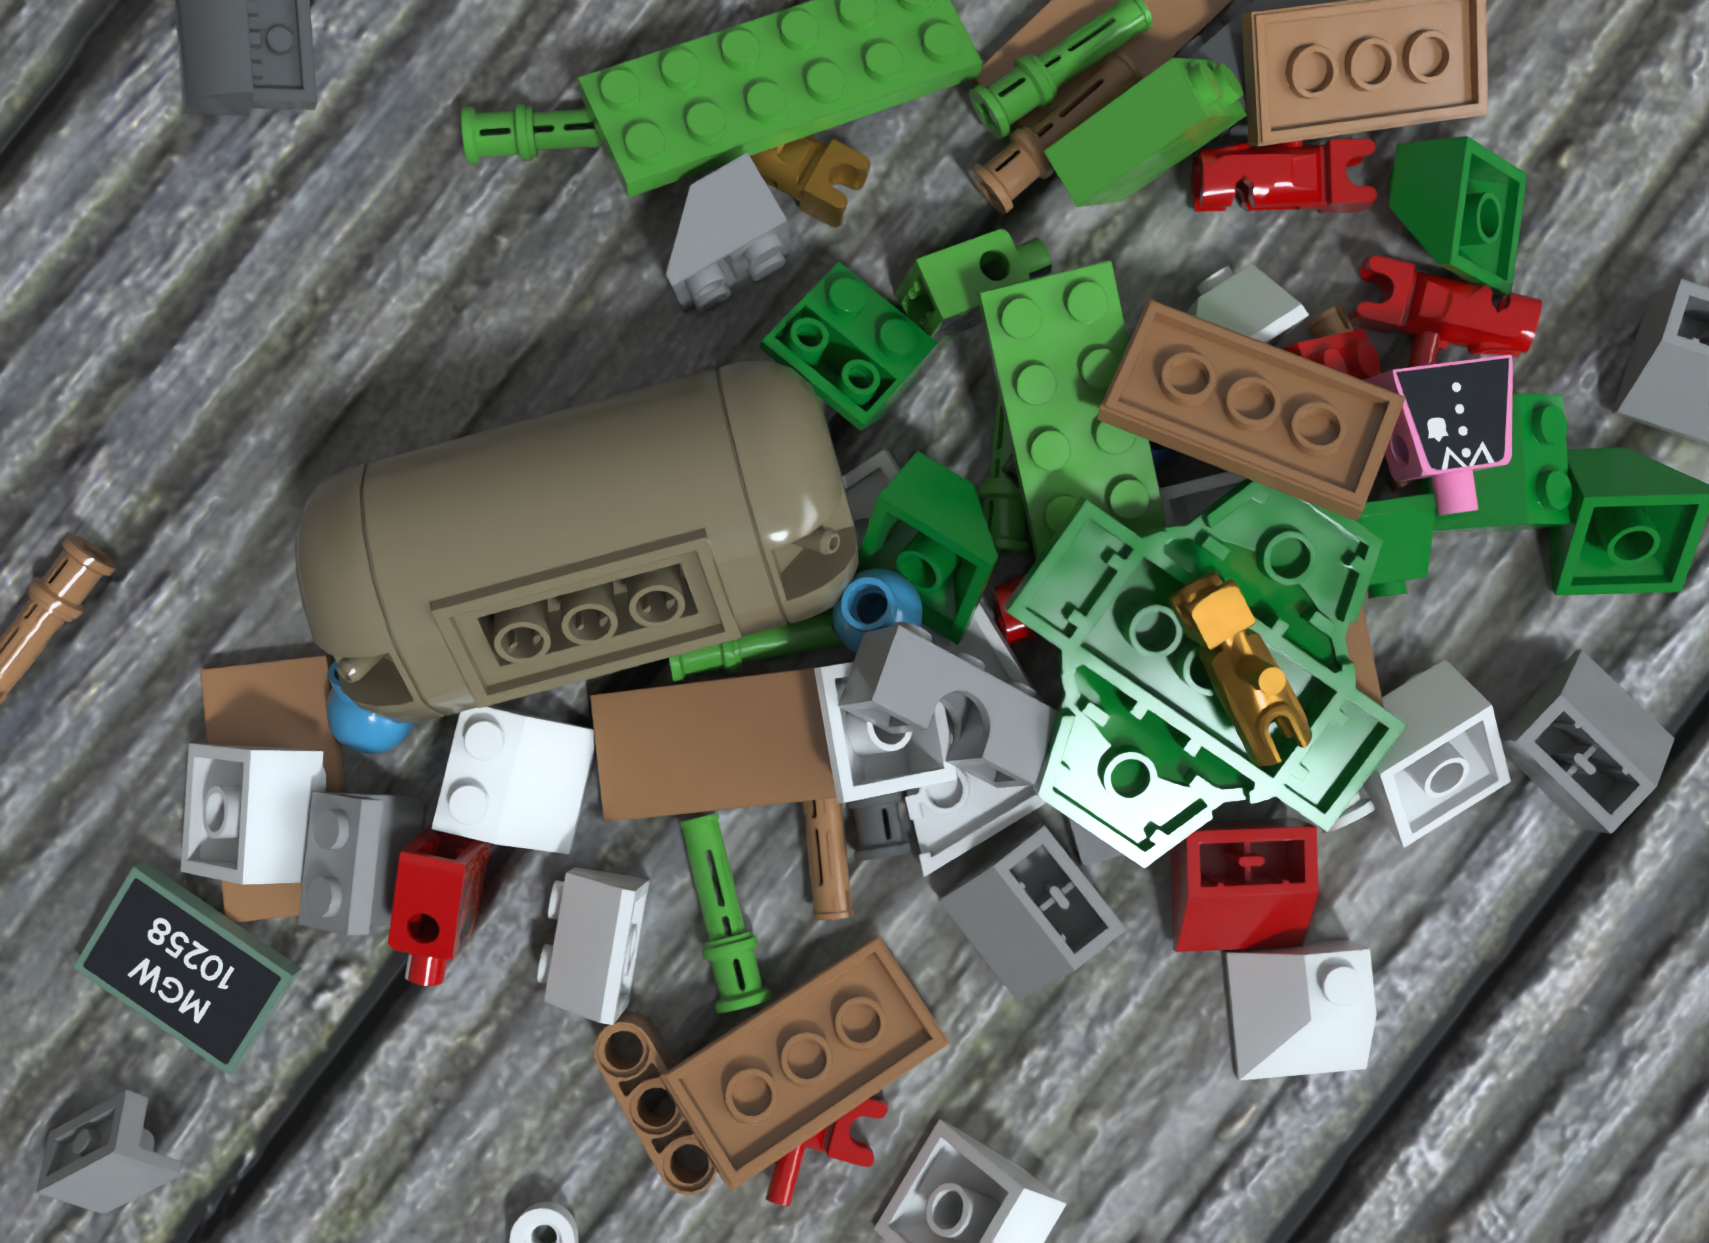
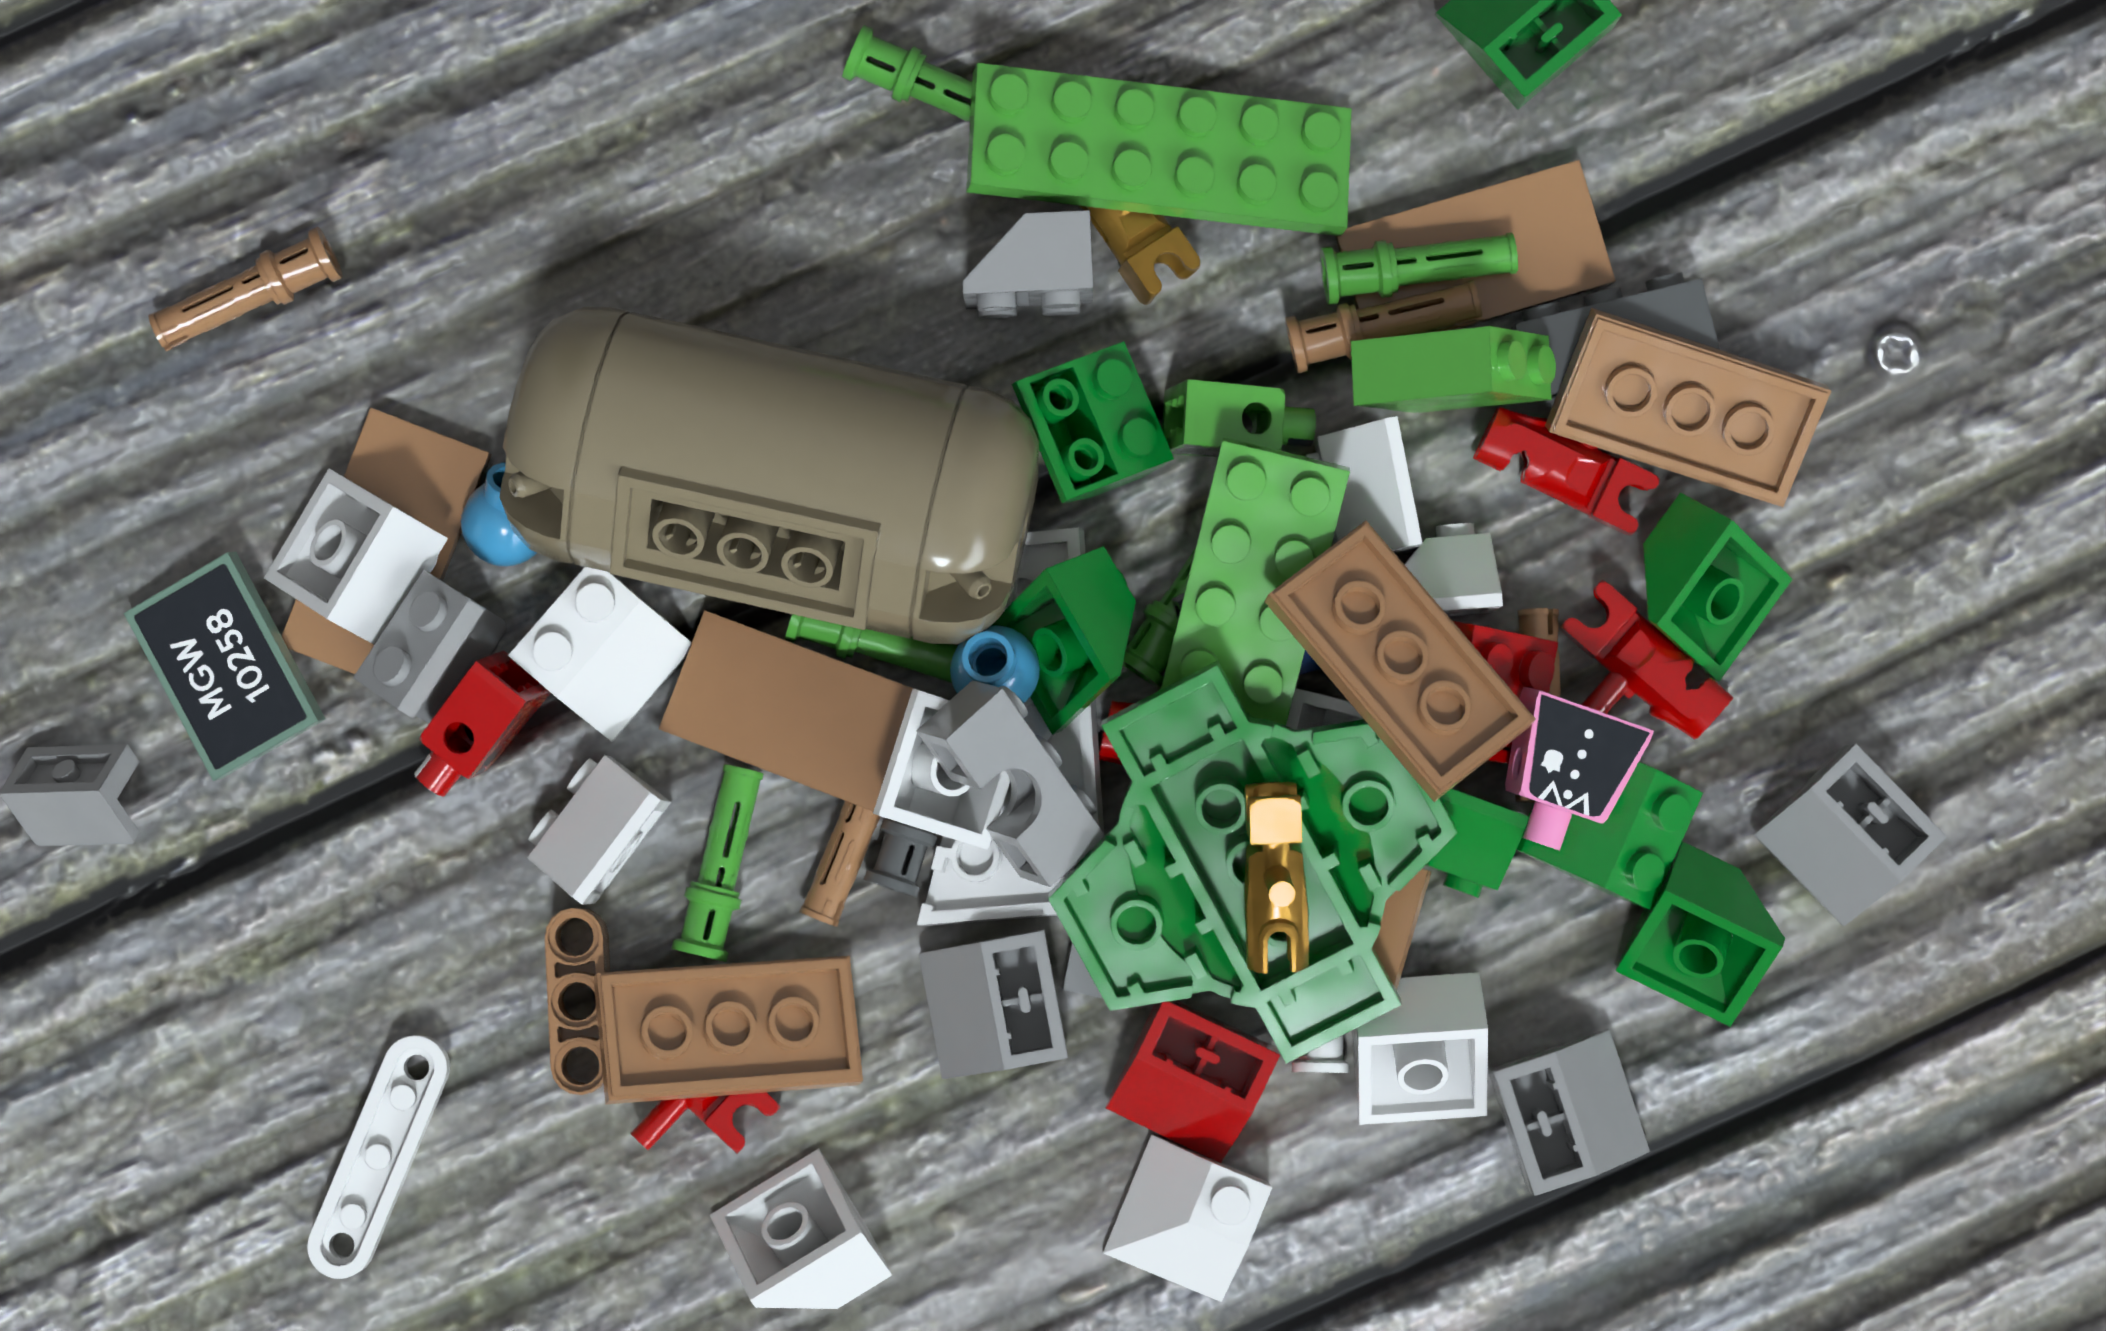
camera: 30 degrees right, 0 degrees up
none -> white slope [1306,416,1423,556]

